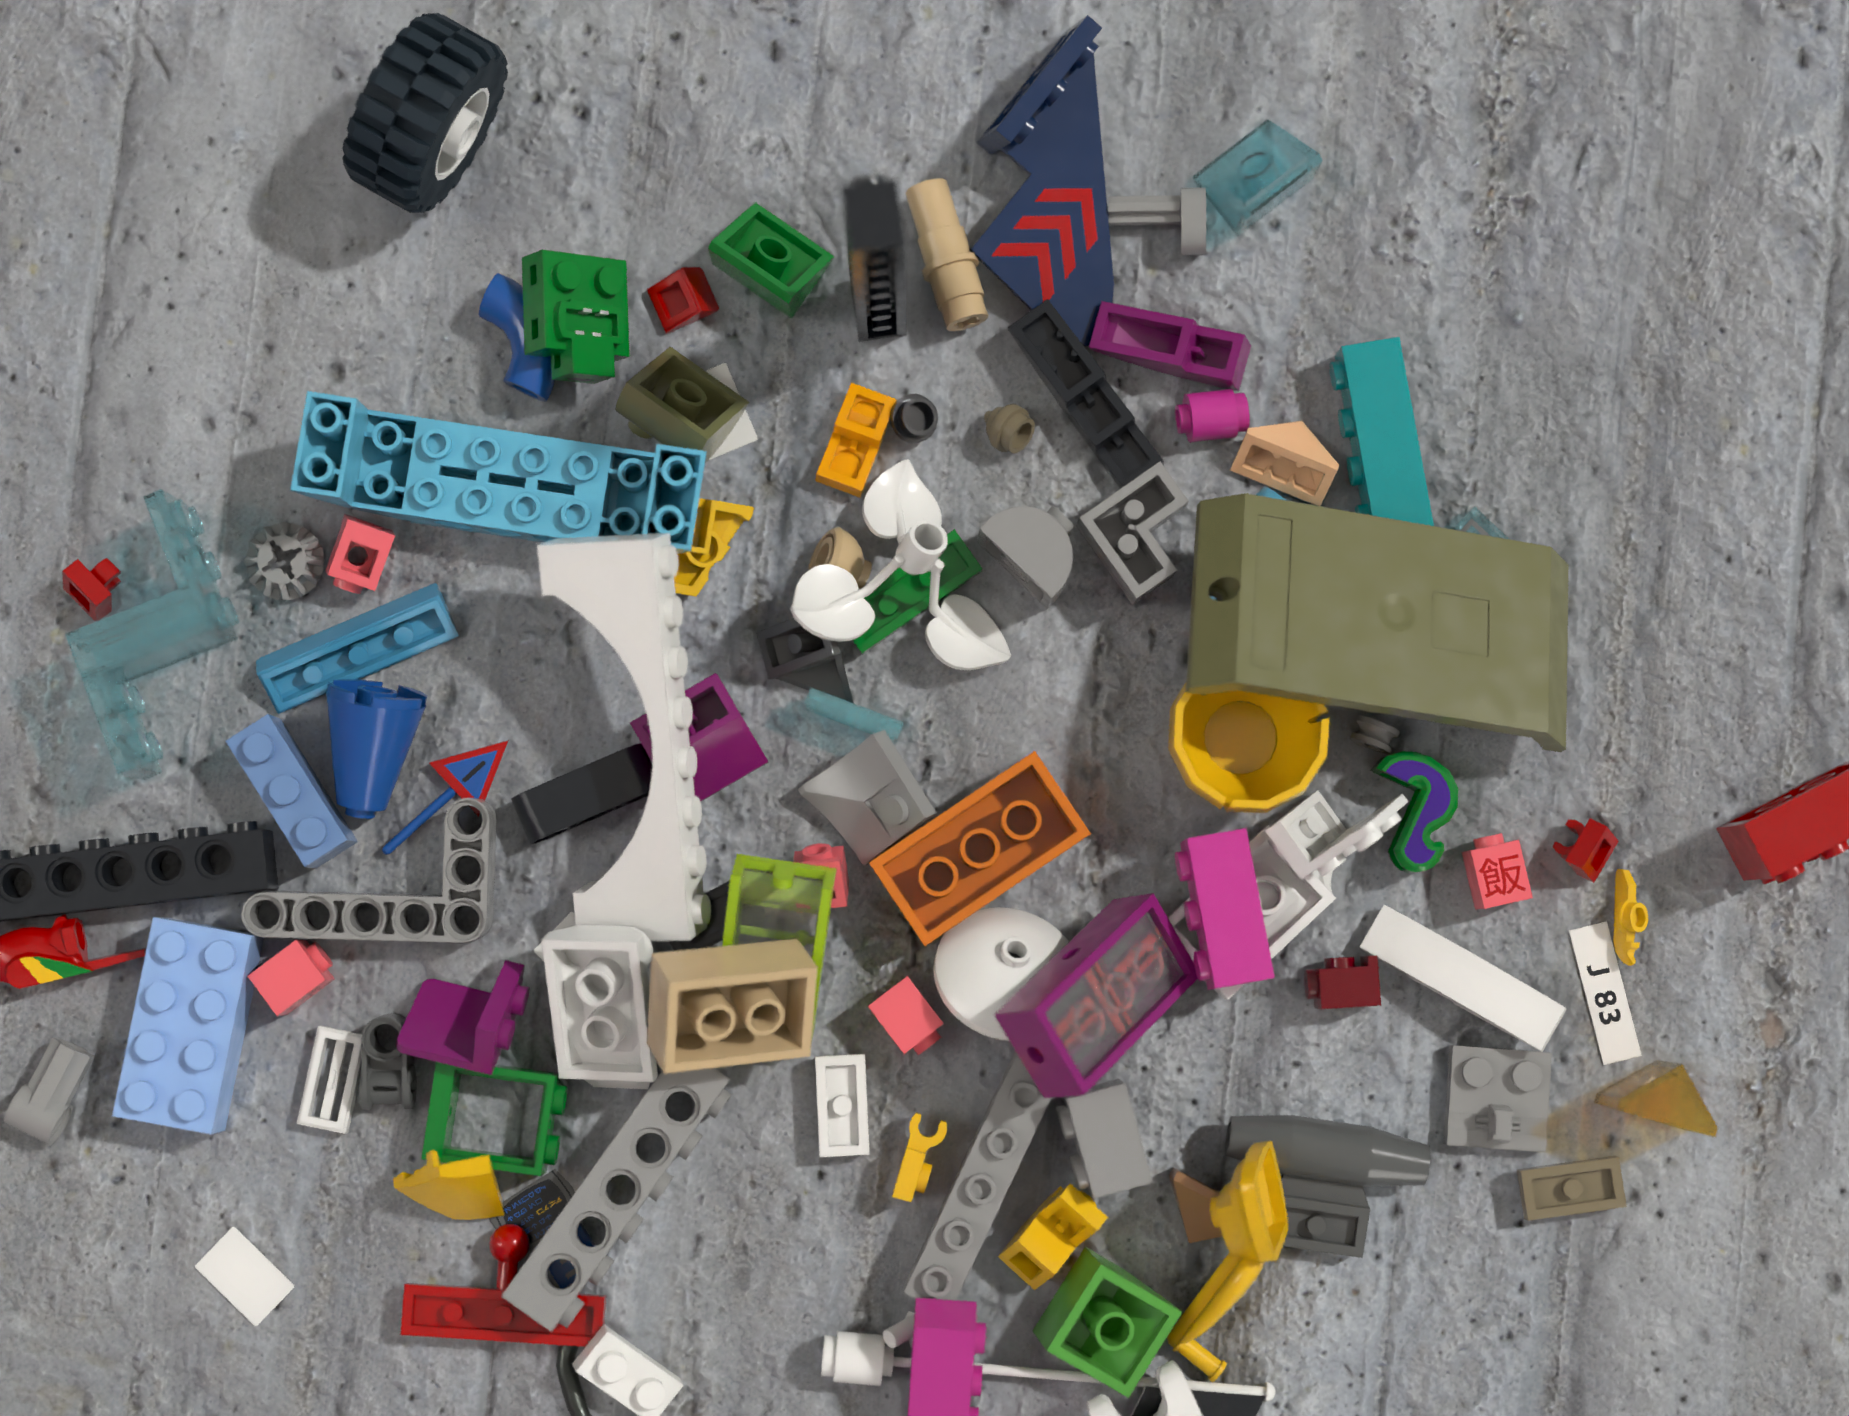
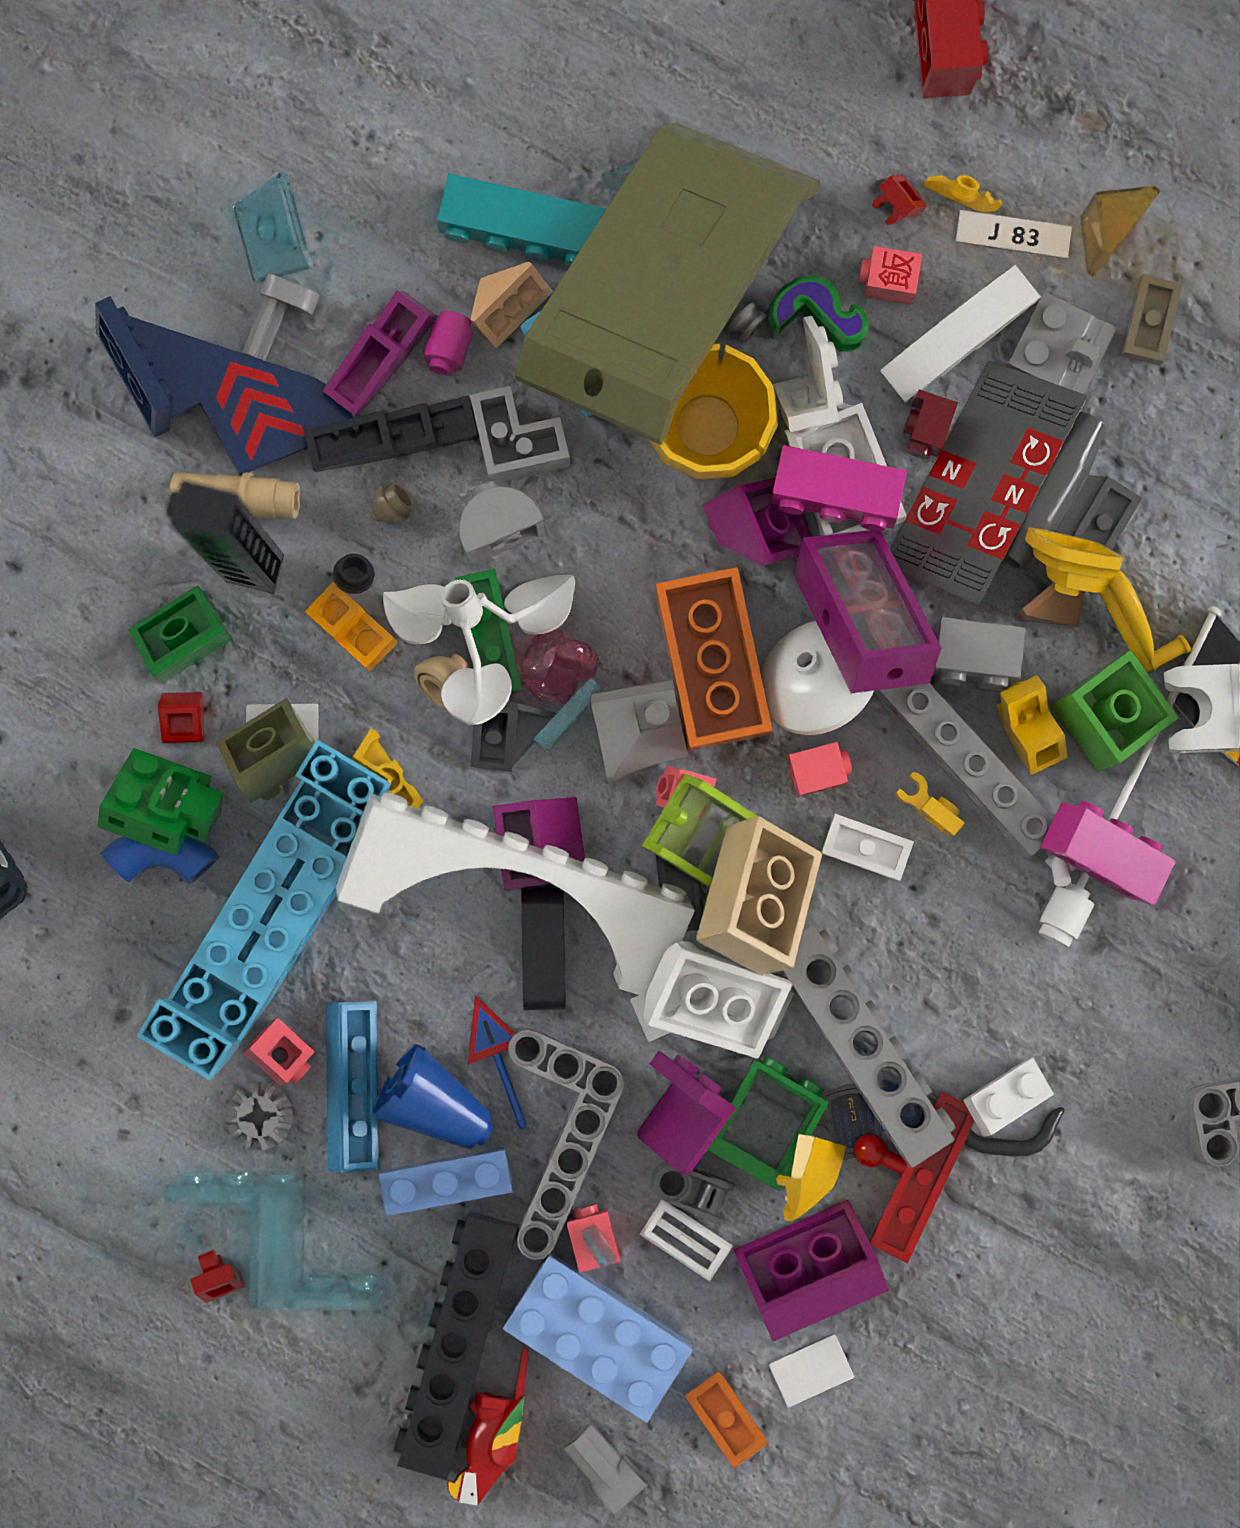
camera: 70 degrees left, 0 degrees up
none -> clear pink hair [520,629,599,705]
none -> clear light blue tile [581,1223,617,1268]
none -> orange plate [685,1371,770,1469]
none -> magenta slope [702,478,813,566]
none -> magenta slope [733,1199,889,1341]
none -> dark grey sticker [890,361,1087,605]

